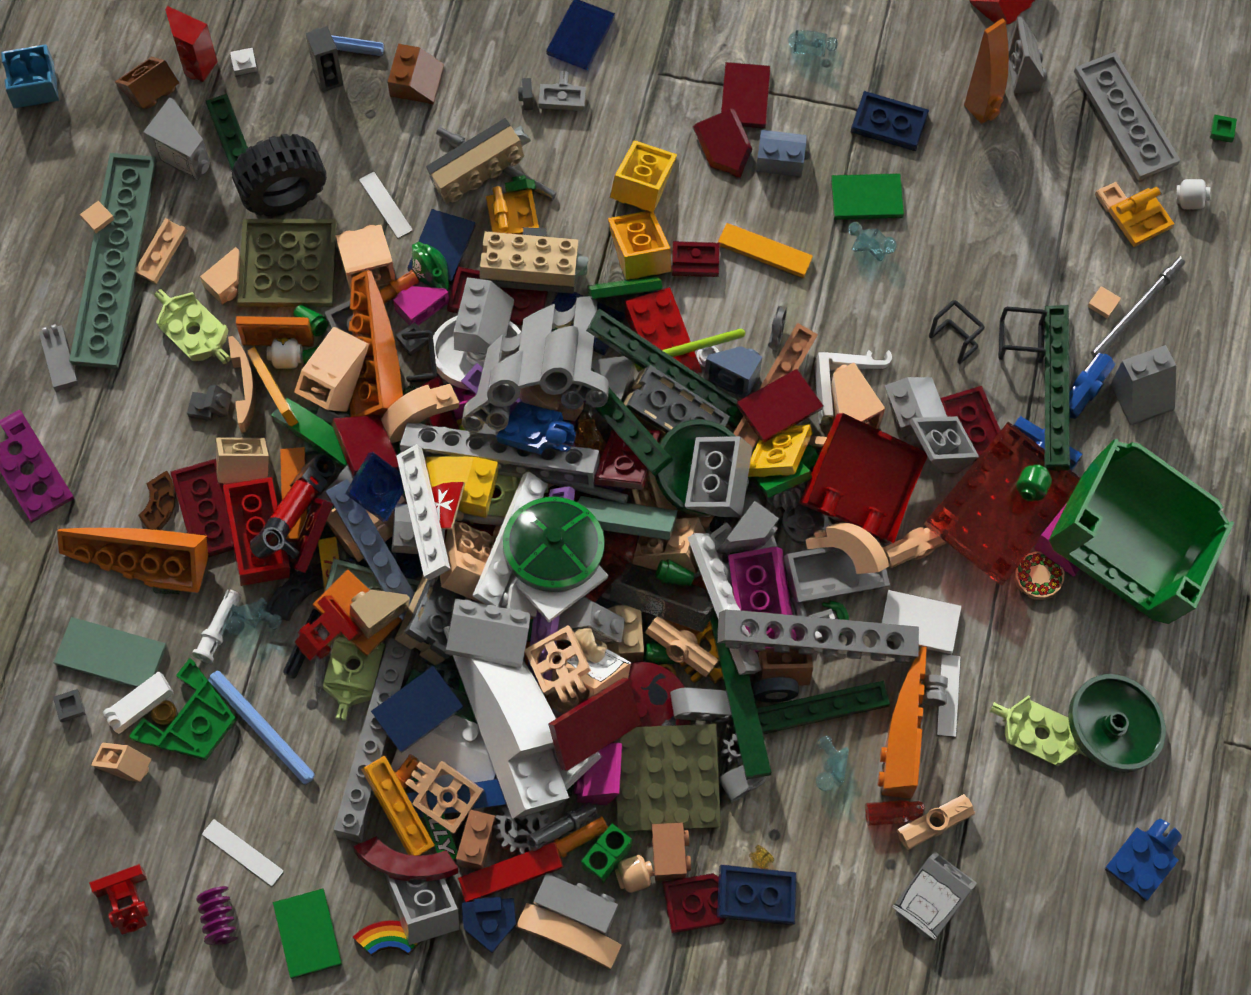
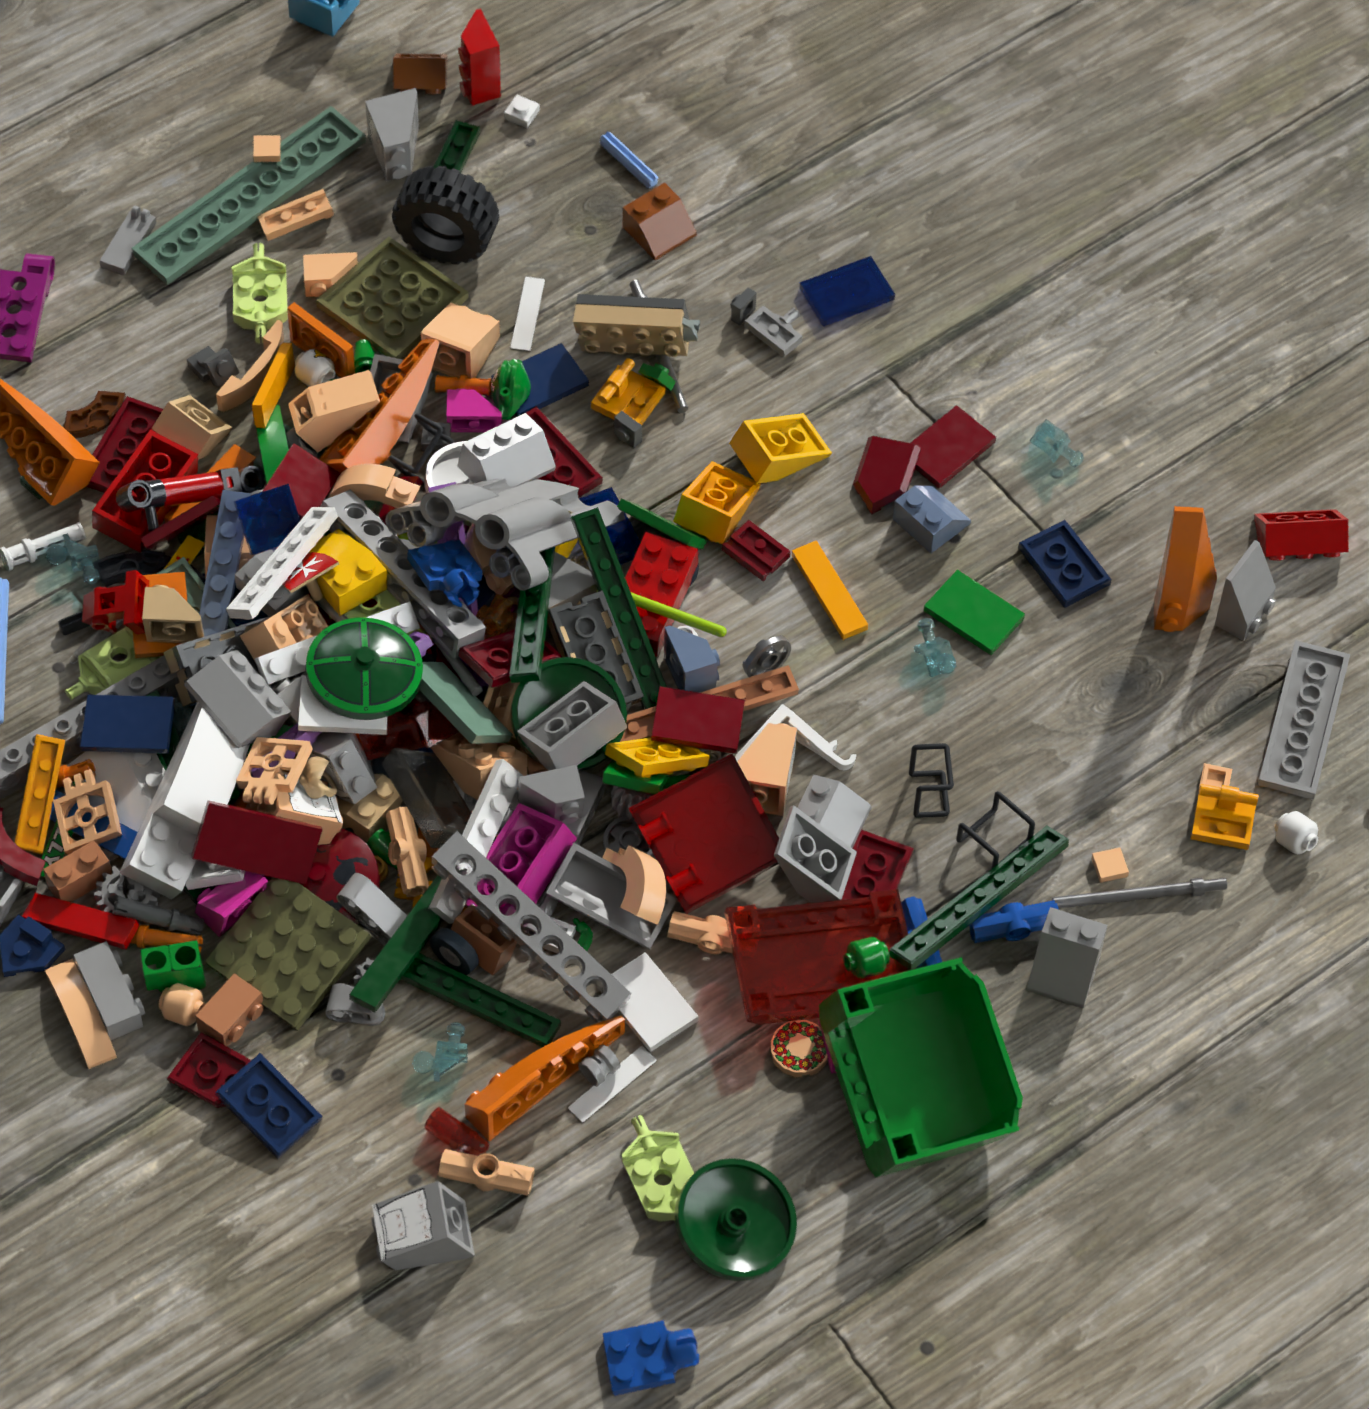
camera: 40 degrees right, 10 degrees down
dark grey brick [306,26,344,92] -> none
tan piece [480,231,588,294] -> none
green cone [655,559,694,586] -> none
clear yellow bush [749,845,775,869] -> none

